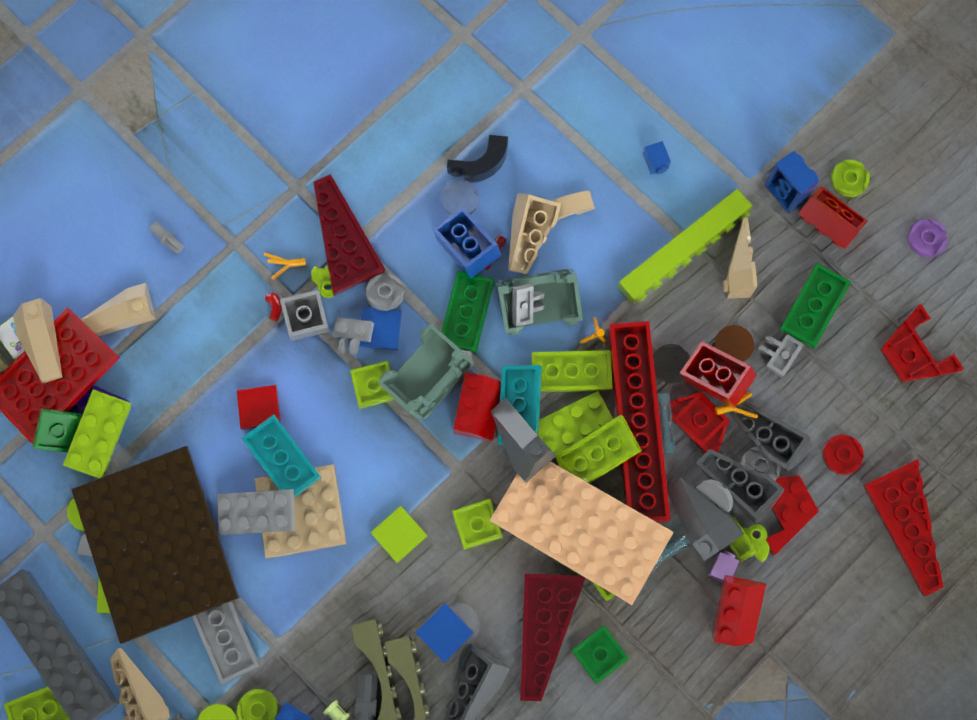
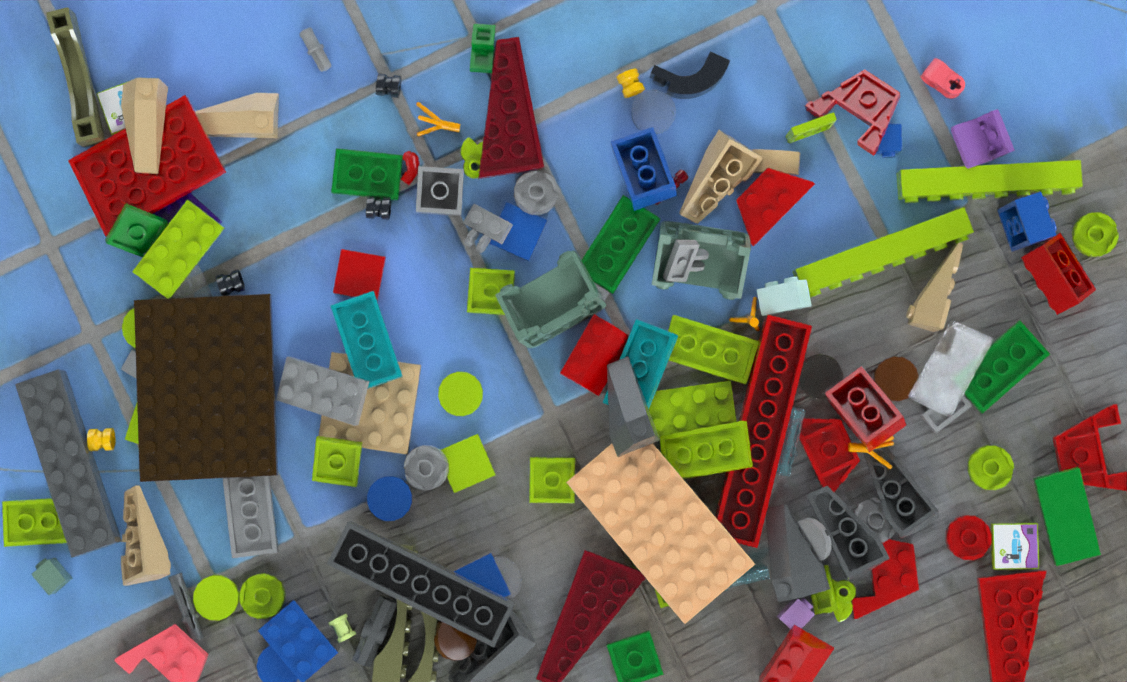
camera: 15 degrees right, 10 degrees up
none -> yellow wheel [87,428,116,451]
none -> black wheel [216,269,245,296]
none -> lime tile [312,436,362,487]
none -> dark grey brick [327,521,515,647]
none -> green tile [331,148,403,200]
none -> black wheel [366,196,391,220]
none -> blue tile [367,476,412,521]
none -> black wheel [376,73,402,98]
none -> light grey tile [404,445,449,490]
none -> reddish brown tile [434,621,477,661]
none -> lime tile [438,372,483,416]
none -> green slope [470,23,496,73]
none -> yellow wheel [616,68,645,98]
none -> red wing [736,167,815,246]
none -> light aqua brick [757,276,812,316]
none -> lime tile [785,112,837,144]
none -> wing [805,69,900,156]
none -> lime brick [896,160,1083,203]
none -> clear tile [909,320,993,417]
none -> coral piece [920,58,965,99]
none -> medium lavender bracket [951,109,1015,169]
none -> lime tile [968,445,1014,490]
none -> tile [991,523,1039,570]
none -> green tile [1033,467,1101,566]

